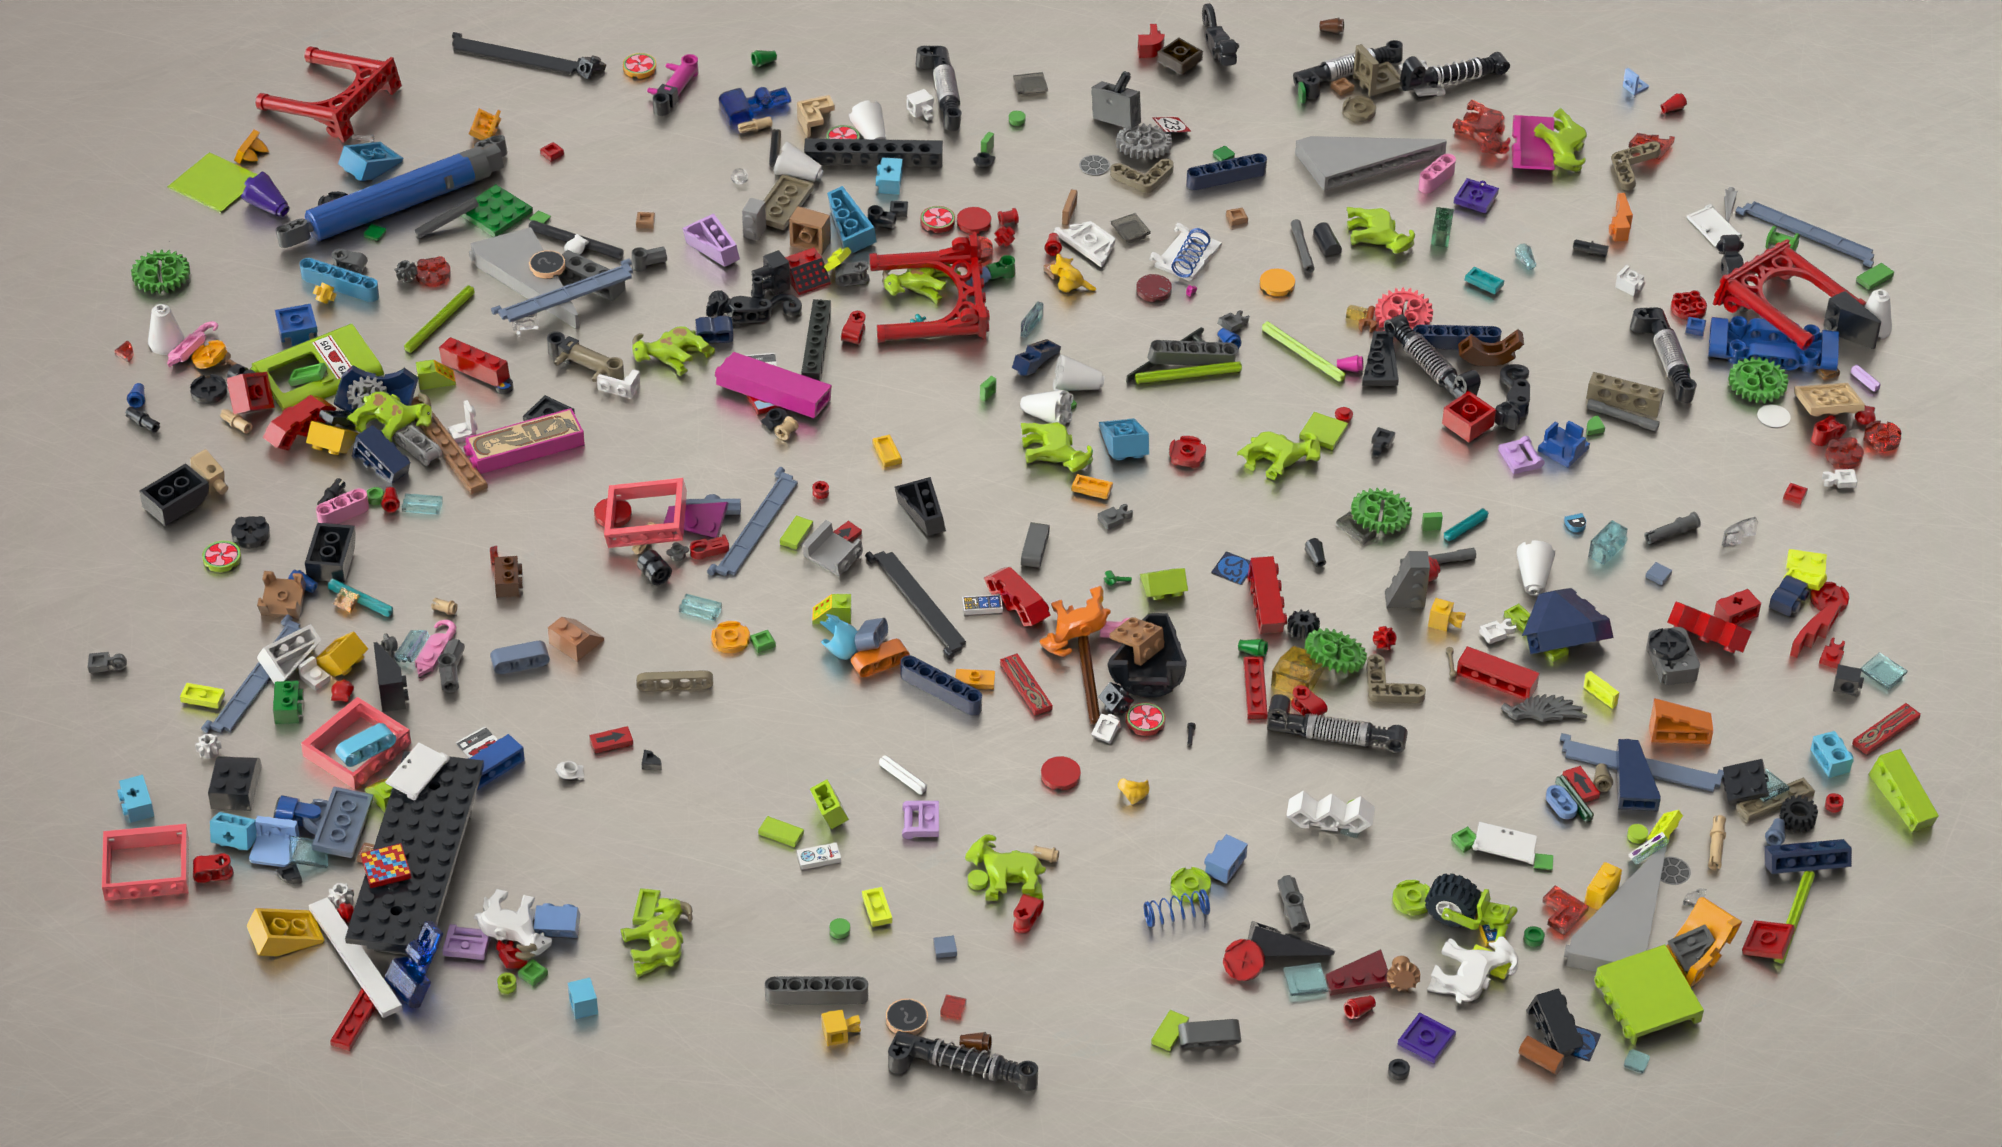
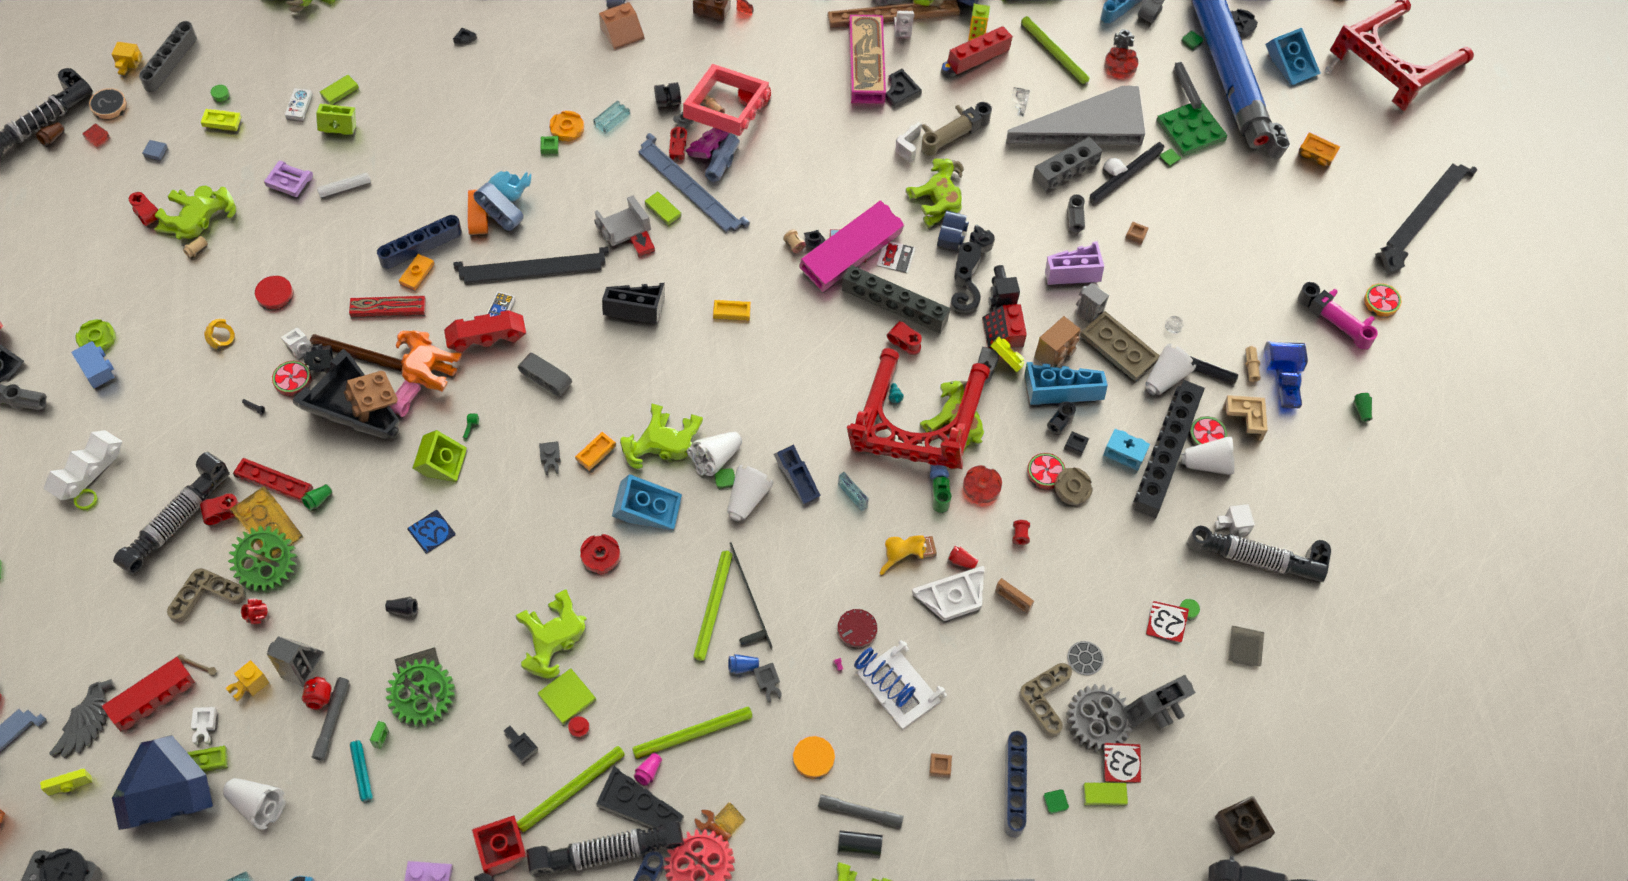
camera: 110 degrees right, 15 degrees up
sand blue piece [491,258,633,322] -> none
black tile [529,250,565,279] -> none
red tile [540,142,564,162] -> none
red tile [589,726,633,754] -> none
dark tan beam [636,670,713,692] -> none
black pin [751,276,765,299] -> none
red bush [812,481,829,499] -> none
lime slope [812,594,852,624] -> none
red tile [957,207,992,234] -> none
black animal [973,152,996,167] -> none
bright green tile [980,376,997,401] -> none
bright green tile [981,132,994,153] -> none
red gear [994,225,1015,247] -> none
clear smoke piece [1111,213,1151,243] -> none
red brick [1138,24,1165,58] -> none
blue piece [1143,889,1210,928] -> none
dark grey beam [1147,340,1238,366] -> none
red wedge [1247,556,1287,634] -> none
black gear [1287,609,1320,641] -> none
none -> lime axle [517,746,625,832]
none -> dark tan tile [1054,467,1093,506]
none -> lime tile [1083,782,1128,806]
none -> sticker [1146,601,1189,642]

